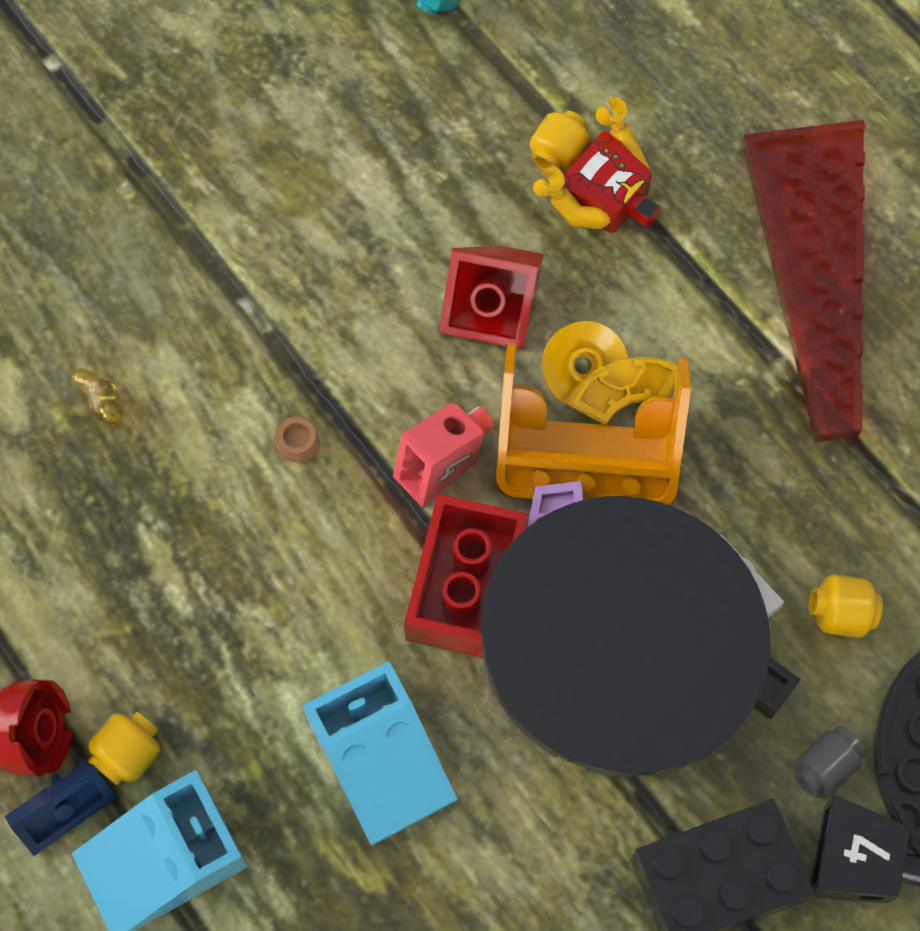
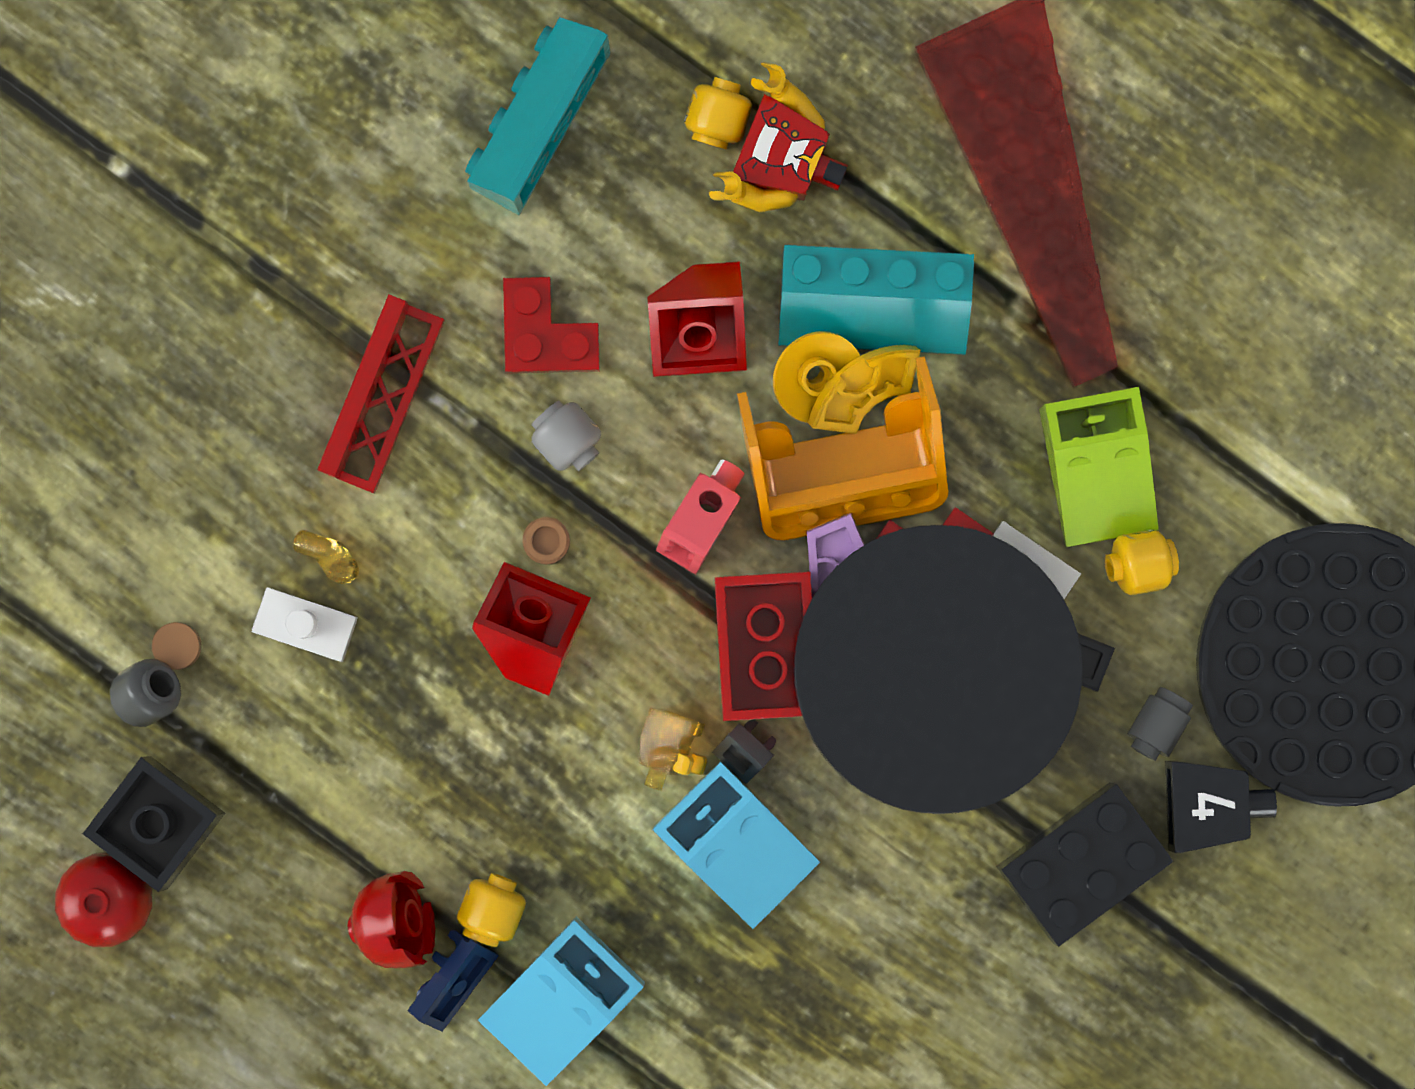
camera: 20 degrees left, 20 degrees up
none -> white tile [251,587,358,662]
none -> red fence [317,294,445,494]
none -> teal slope [465,17,610,215]
none -> red slope [472,562,591,696]
none -> red plate [503,277,600,374]
none -> light grey head [531,400,601,472]
none -> clear yellow piece [639,707,707,791]
none -> dark grey tile [712,719,776,784]
none -> teal slope [778,245,974,355]
none -> lime slope [1039,387,1159,548]

